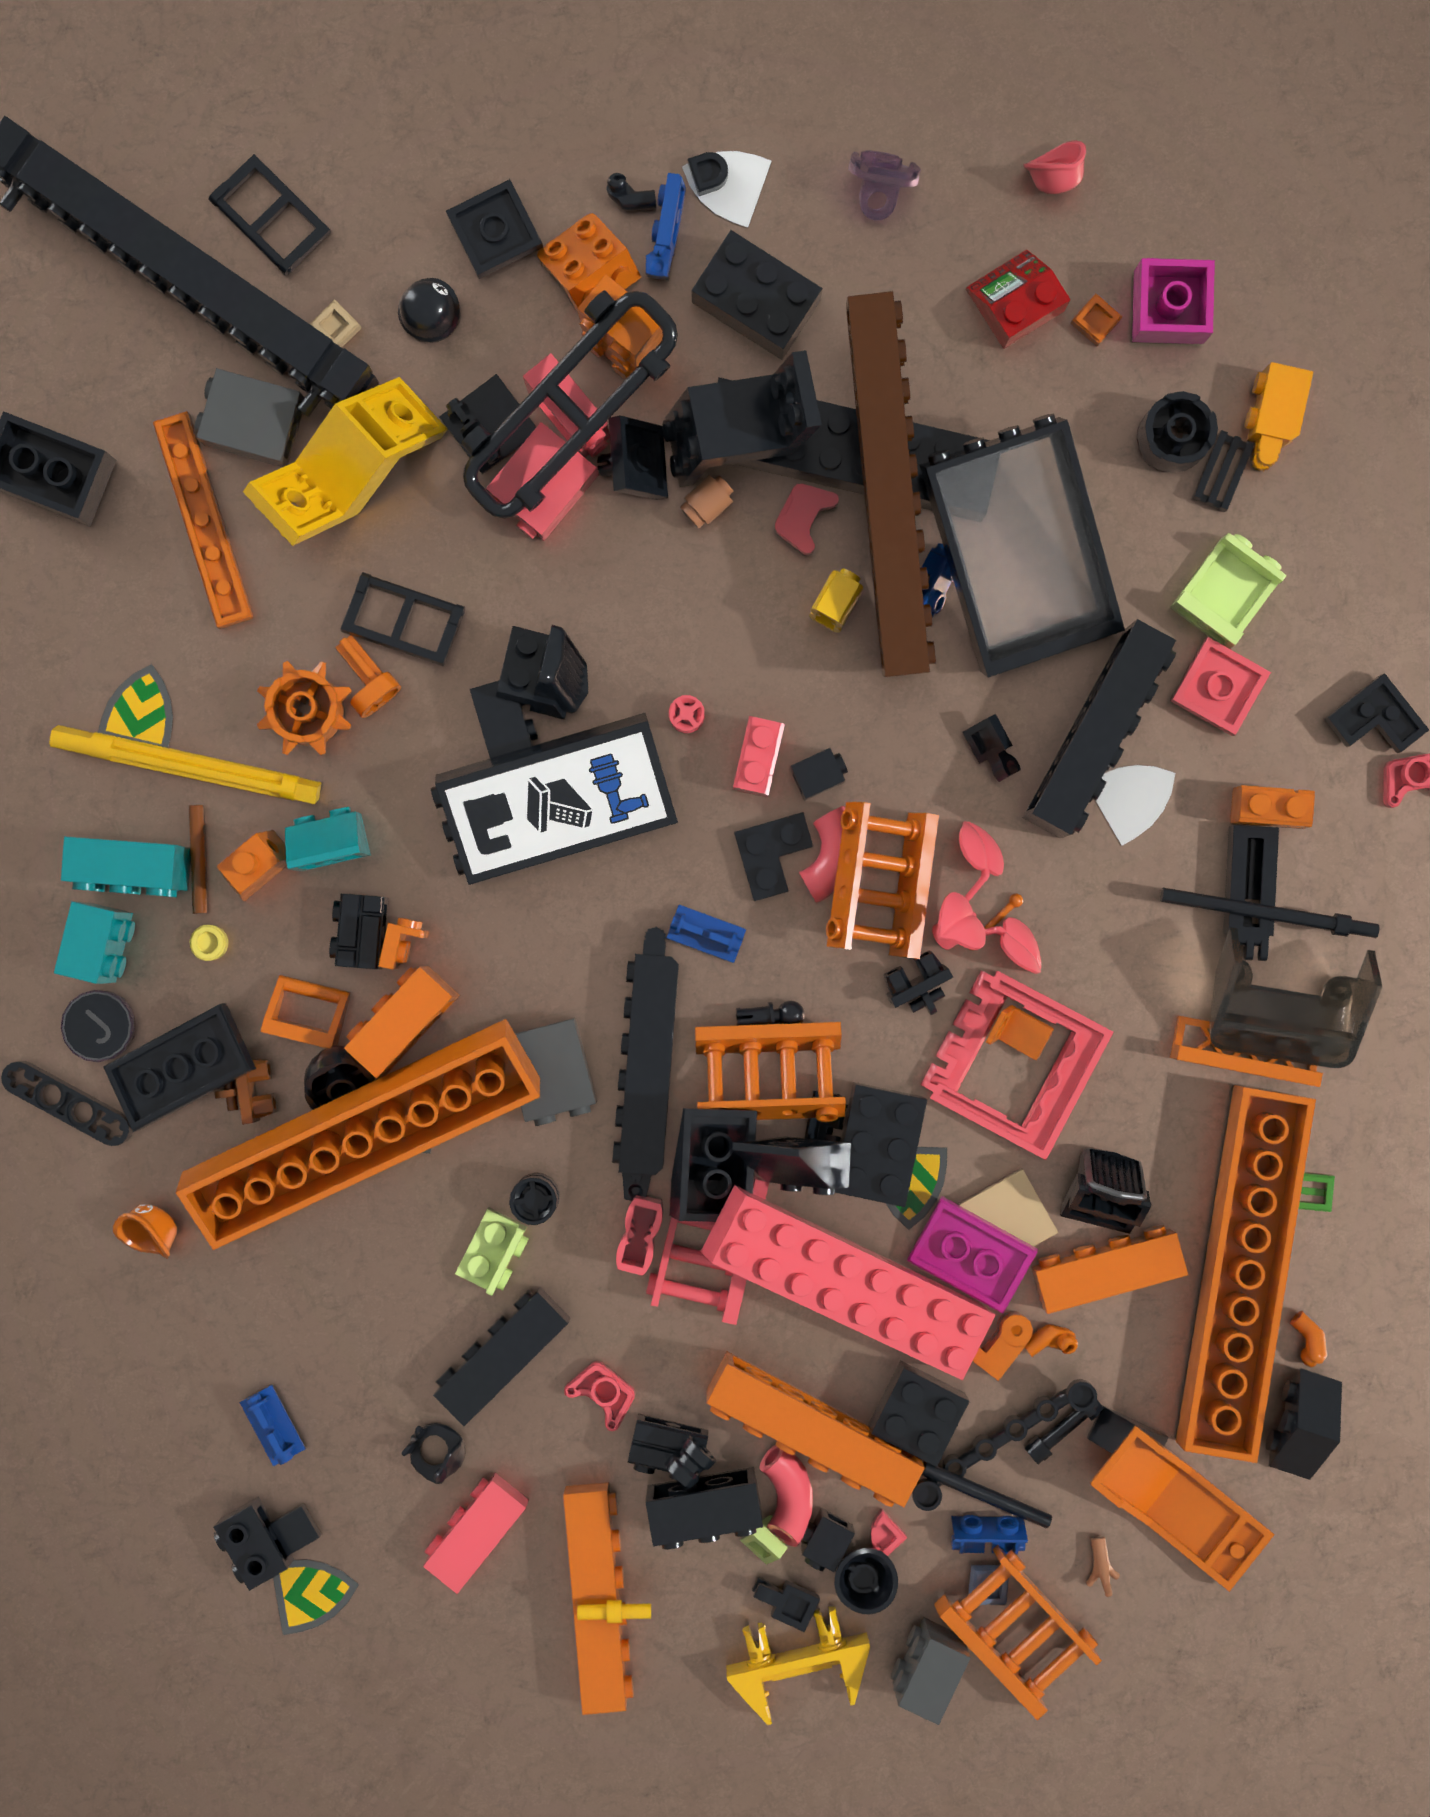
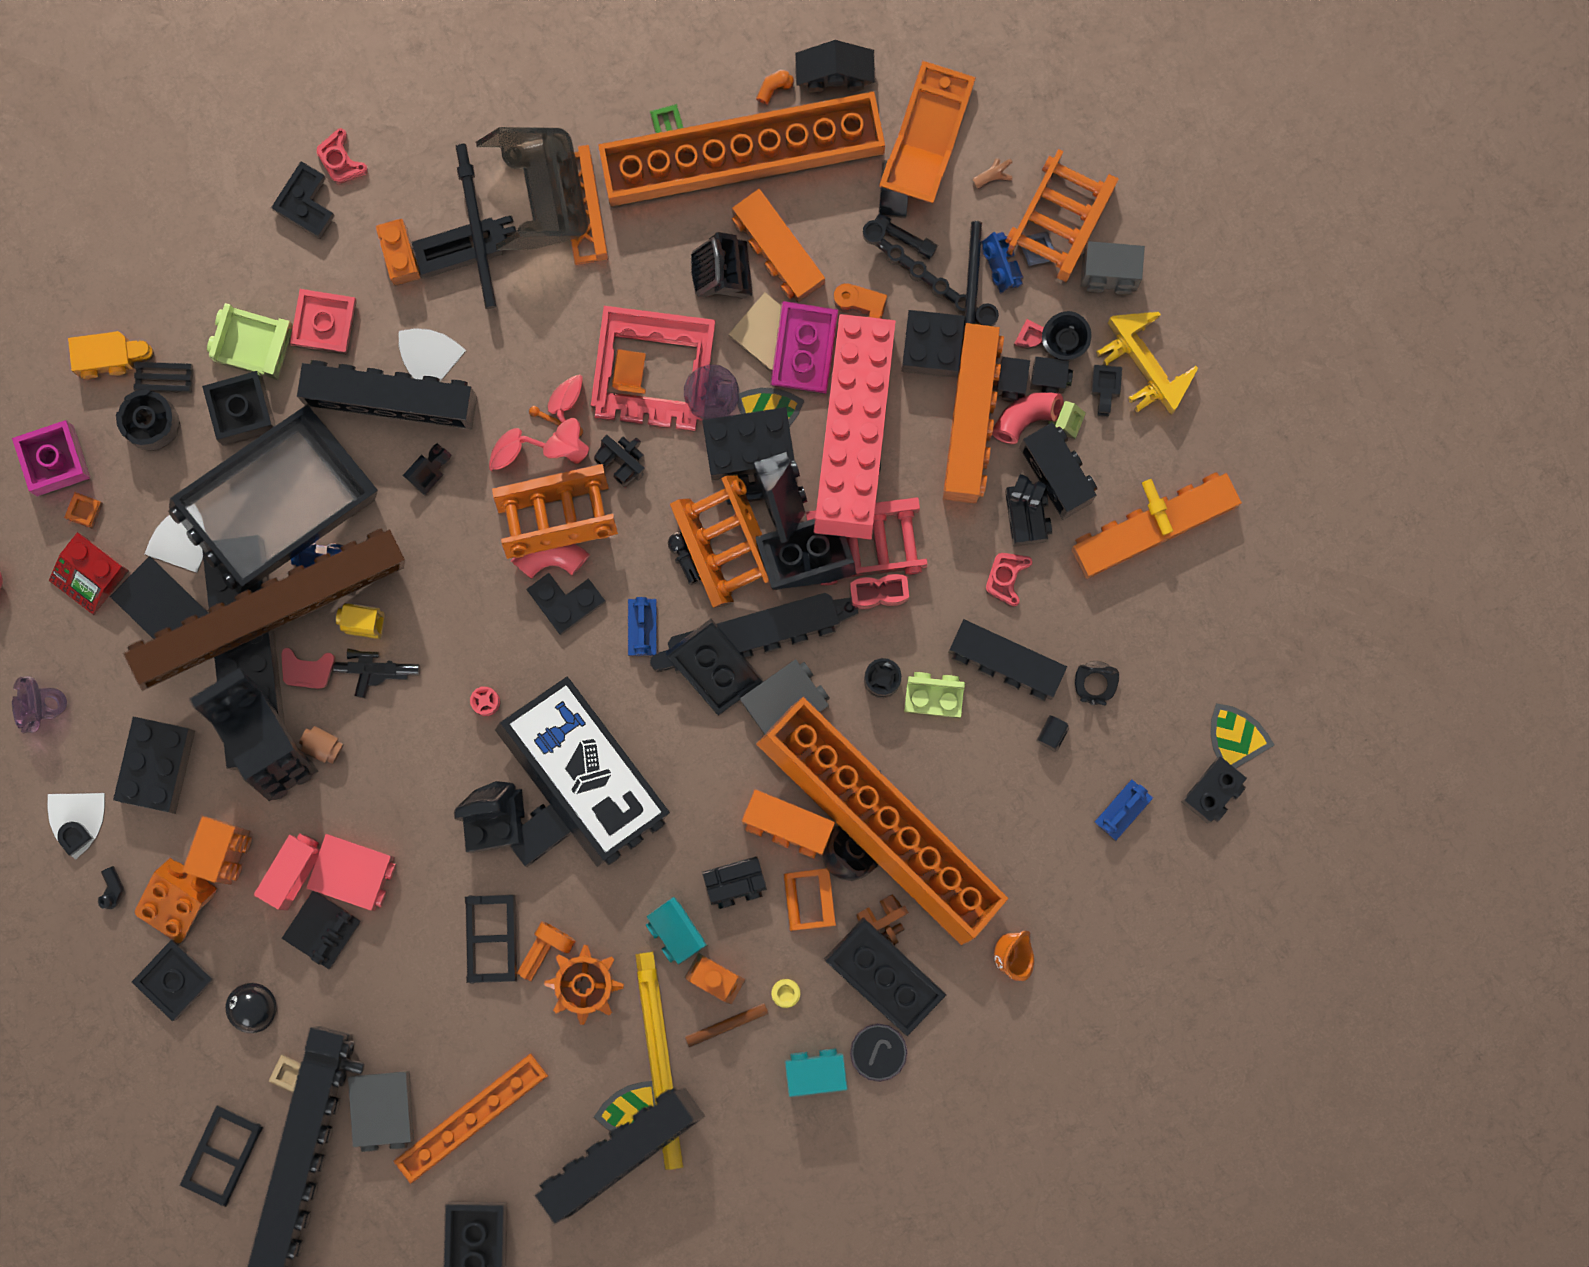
camera: 105 degrees left, 5 degrees down
black beam [1,1061,133,1146] -> none
teal brick [61,837,191,897] -> none
yellow bracket [243,377,448,546] -> none
black tile [270,1503,321,1556] -> none
orange bracket [378,917,429,970] -> none
coral brick [423,1472,529,1594] -> none
black bar [461,290,678,519] -> none
black tile [597,415,668,500] -> none
blue hinge [646,173,686,280] -> none
coral brick [733,716,785,798] -> none
black brick [789,748,848,801] -> none
orange arm [1025,1324,1078,1357] -> none
none -> black tile [110,556,209,639]
none -> white sticker [145,504,205,573]
none -> black brick [202,371,276,445]
none -> black piece [333,648,420,698]
none -> black brick [535,1088,706,1224]
none -> black tile [666,619,763,716]
none -> clear purple tile [684,364,739,420]
none -> black brick [996,356,1030,402]
none -> black brick [1036,715,1069,752]

